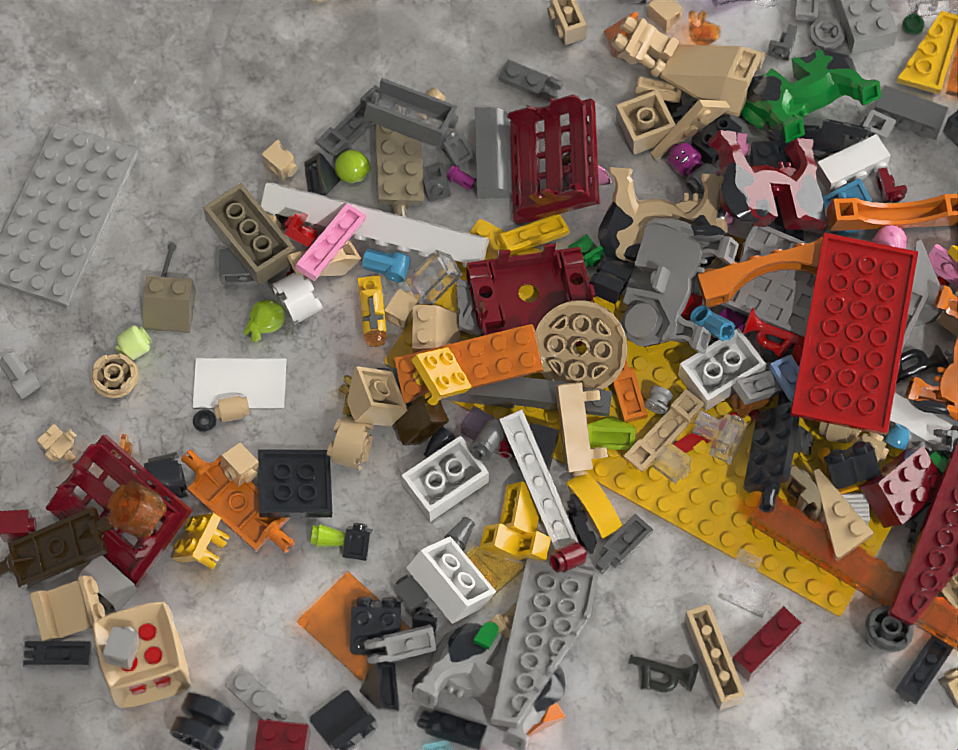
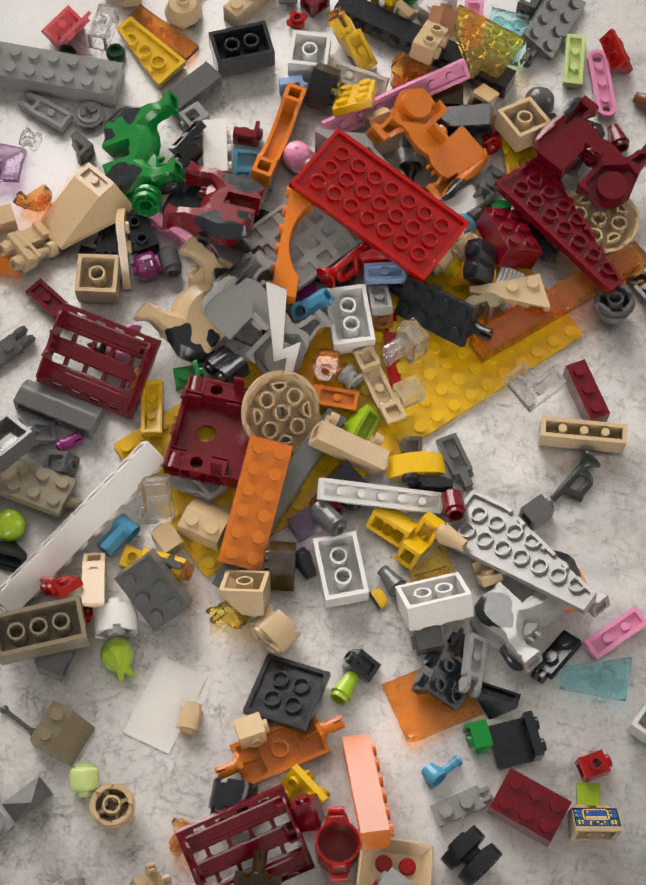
camera: 70 degrees left, 0 degrees up
clear orange brick [107,481,166,538] -> none
black plate [193,410,217,433] -> none
bright pink plate [295,203,366,281] -> none
yellow plate [411,347,472,405] -> none
green piece [473,622,499,650] -> none
tan plate [635,77,682,103] -> none
none -> dark grey slope [2,776,53,823]
none -> dark red hinge [25,279,69,320]
none -> dark grey brick [114,548,193,632]
none -> green wheel [132,184,162,217]
none -> white sticker [266,282,301,418]
none -> dark red brick [289,793,326,833]
none -> clear orange brick [311,348,342,383]
none -> red container [314,806,361,882]
none -> brick [342,734,394,851]
none -> yellow piece [369,586,390,611]
none -> dark grey tile [399,436,422,454]
none -> dark azure bar [421,755,463,789]
none -> tan cone [434,524,468,552]
none -> green brick [462,719,493,756]
none -> dark grey brick [519,494,555,531]

